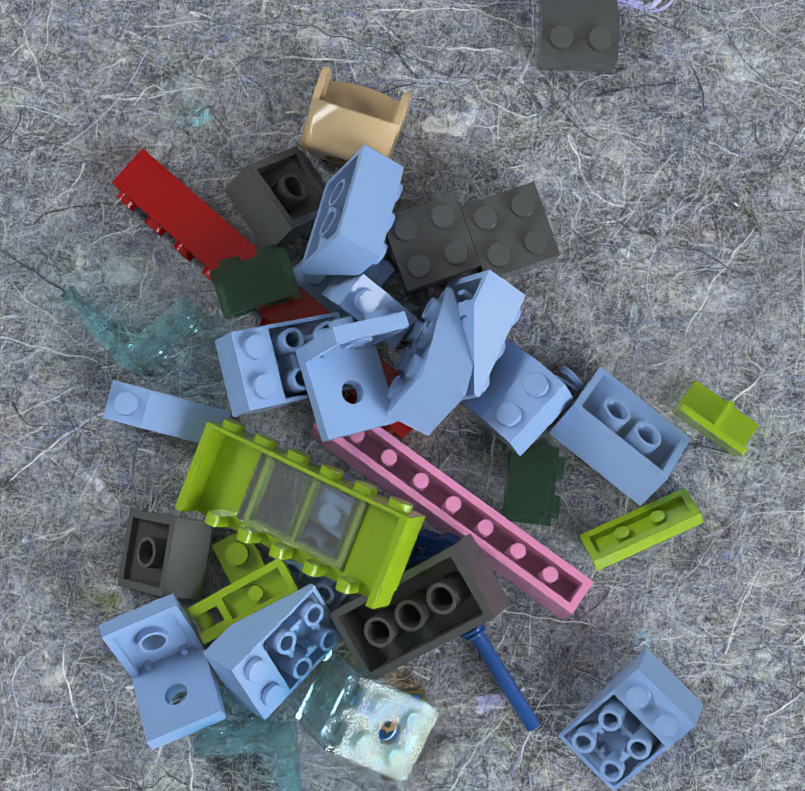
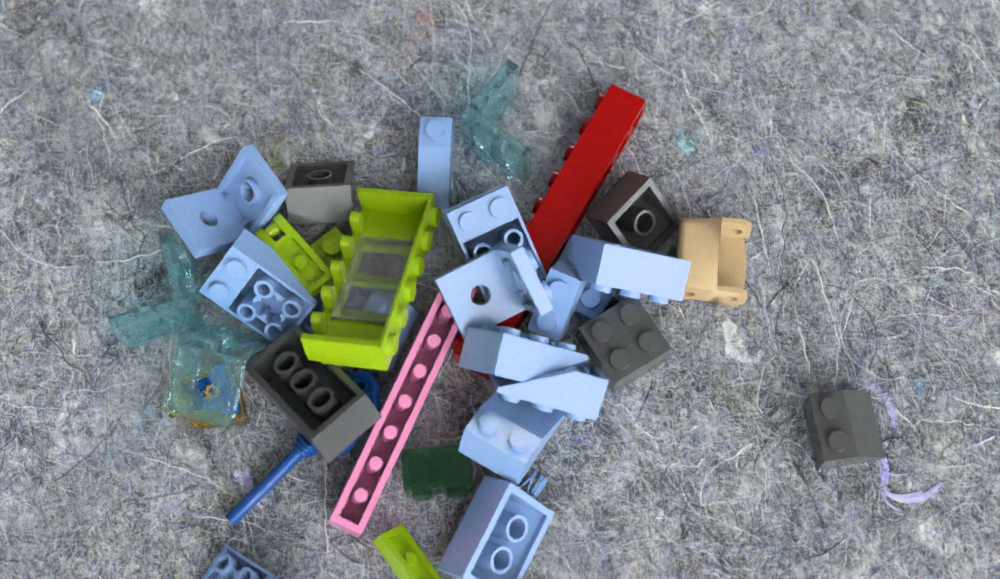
camera: 80 degrees right, 15 degrees down
clear green brick [210,244,303,320] -> none
dark grey brick [460,181,560,279] -> none

